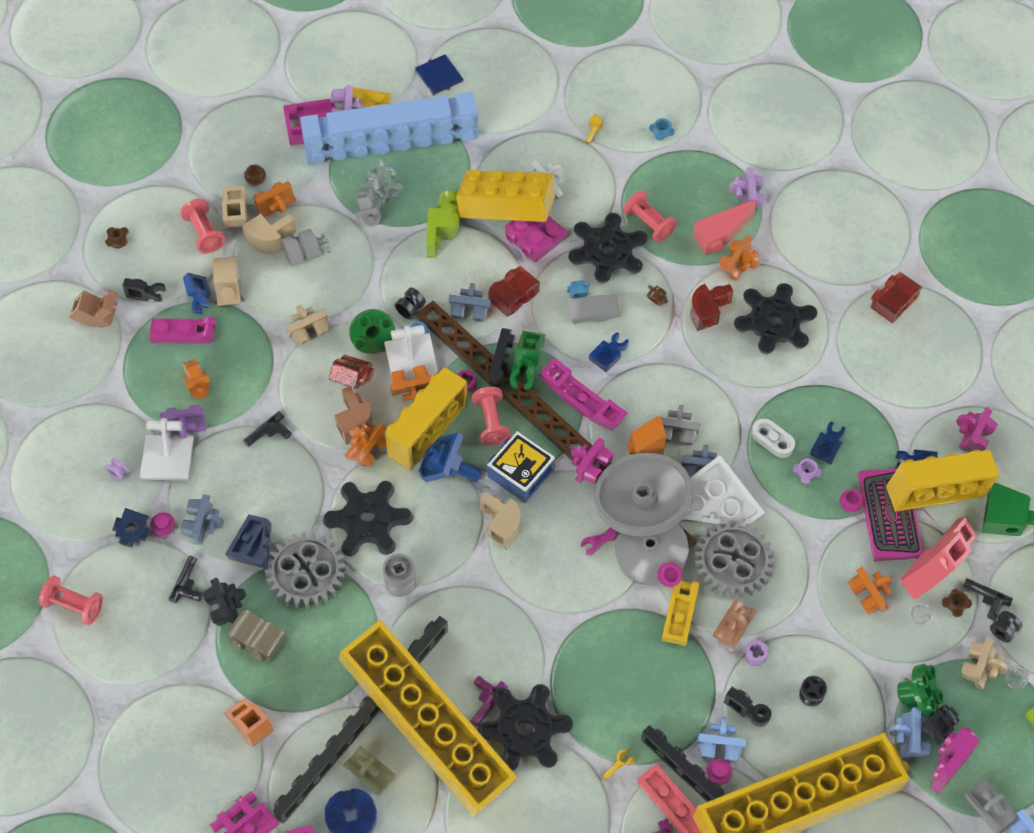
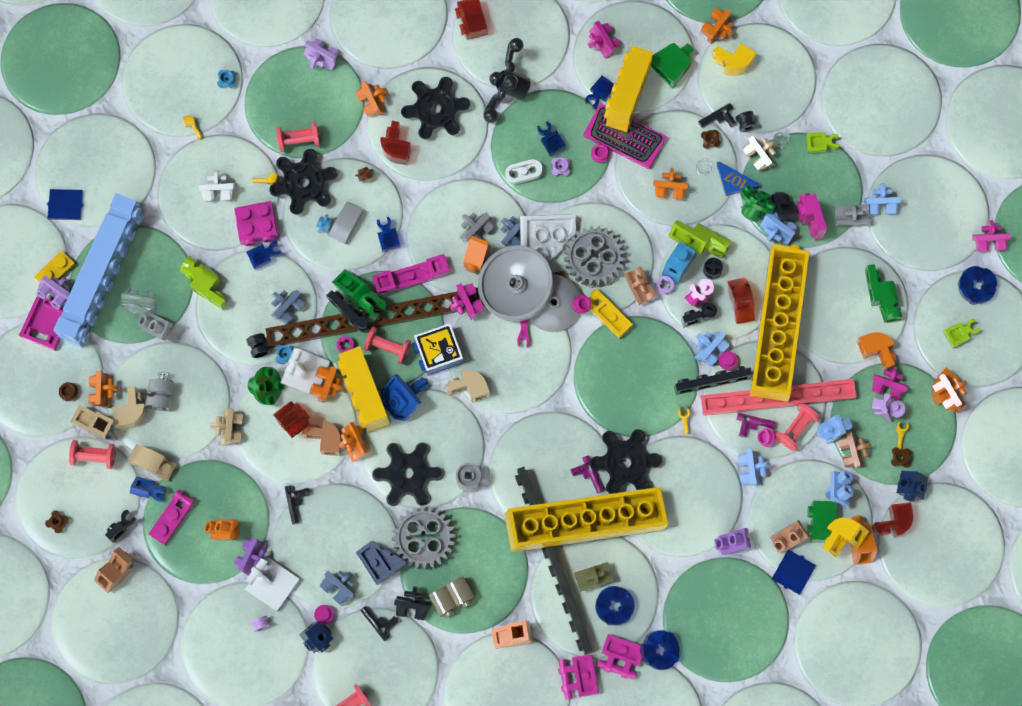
camera: 55 degrees left, 15 degrees up
yellow brick [456,169,555,222] -> none
clear red brick [488,266,540,317] -> none
coral slope [693,200,756,255] -> none
coral slope [900,517,977,599] -> none
none -> clear blue plate [246,241,282,270]
none -> yellow hand [252,173,279,186]
none -> black wheel [483,38,531,123]
none -> dark azure torso [662,242,697,285]
none -> lime plate [668,220,732,258]
none -> hips [685,279,715,307]
none -> blue tile [716,161,759,196]
none -> clear red brick [727,277,755,324]

